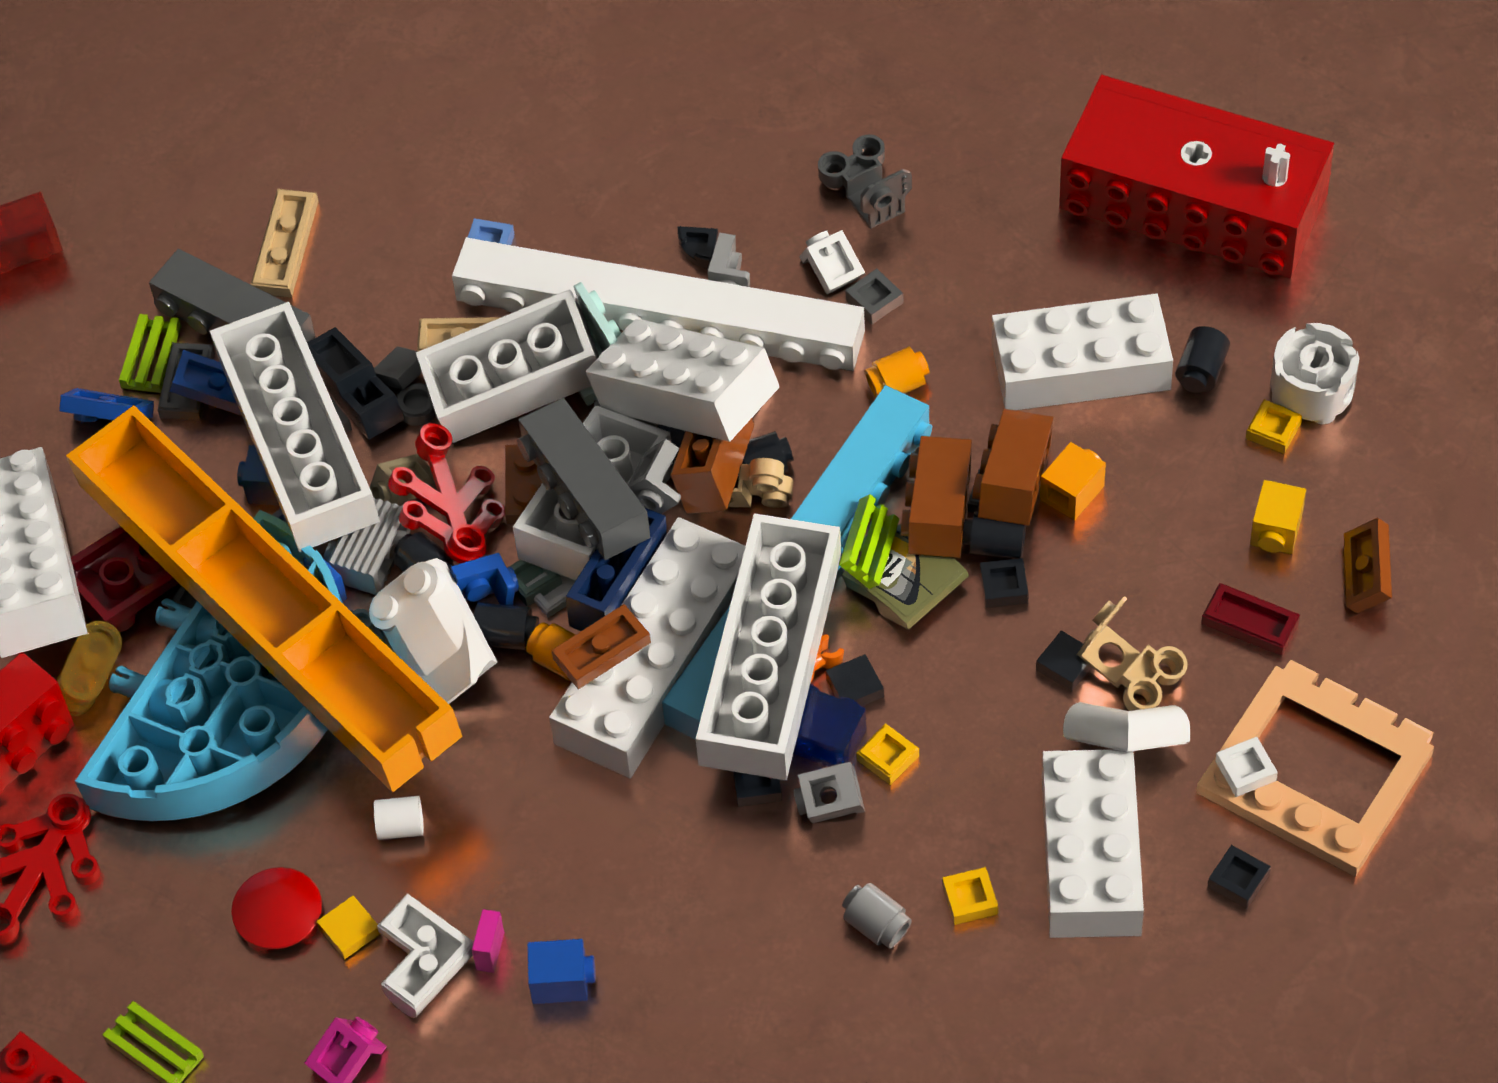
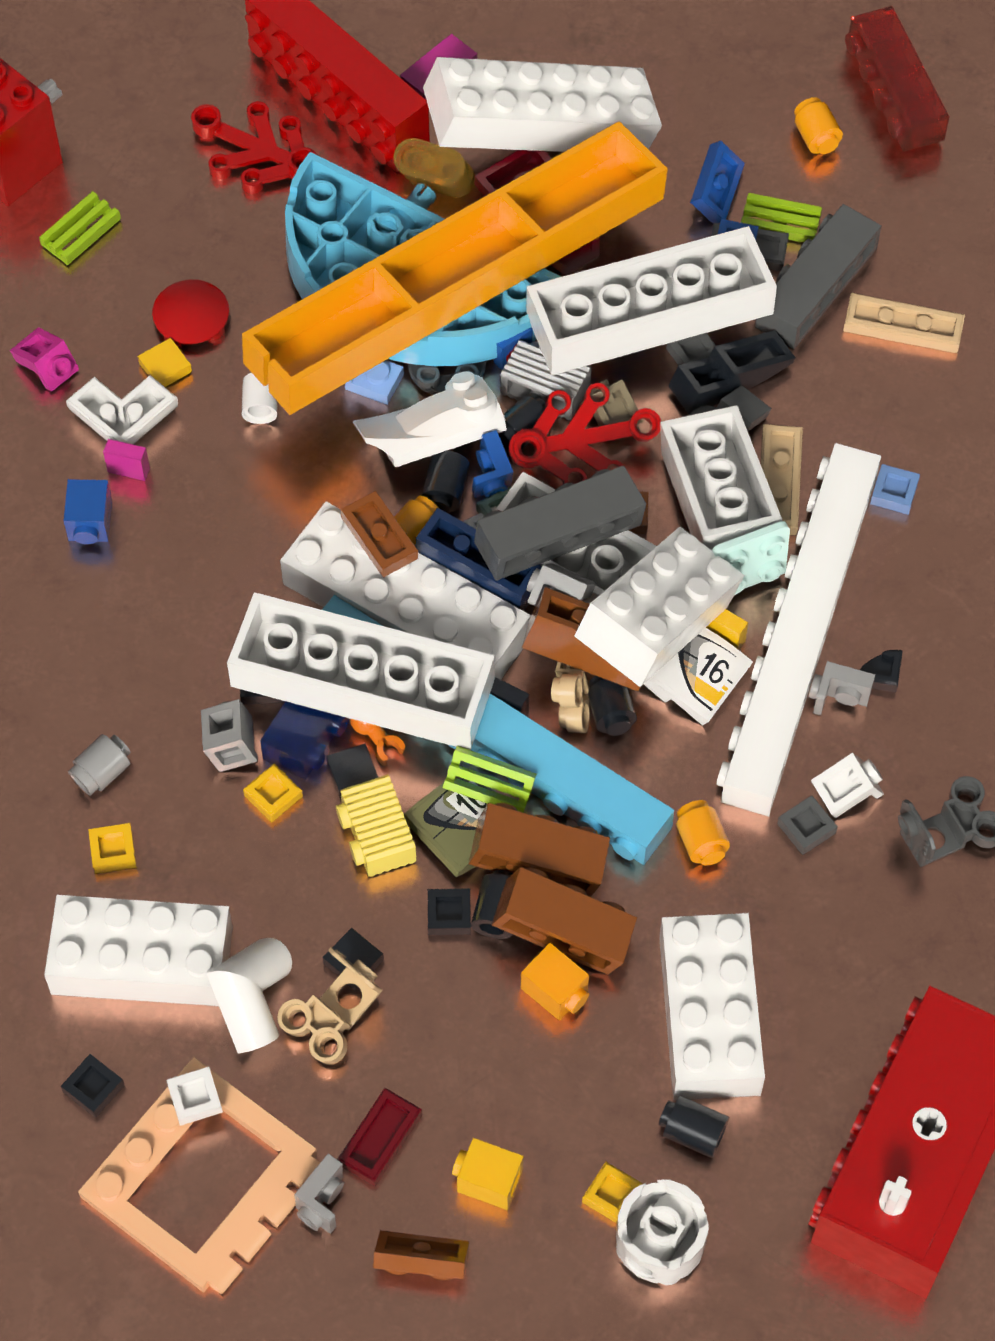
camera: 90 degrees right, 5 degrees up
none -> light grey bracket [294,1153,344,1234]
none -> light yellow brick [336,775,416,877]
none -> light orange brick [794,97,843,154]

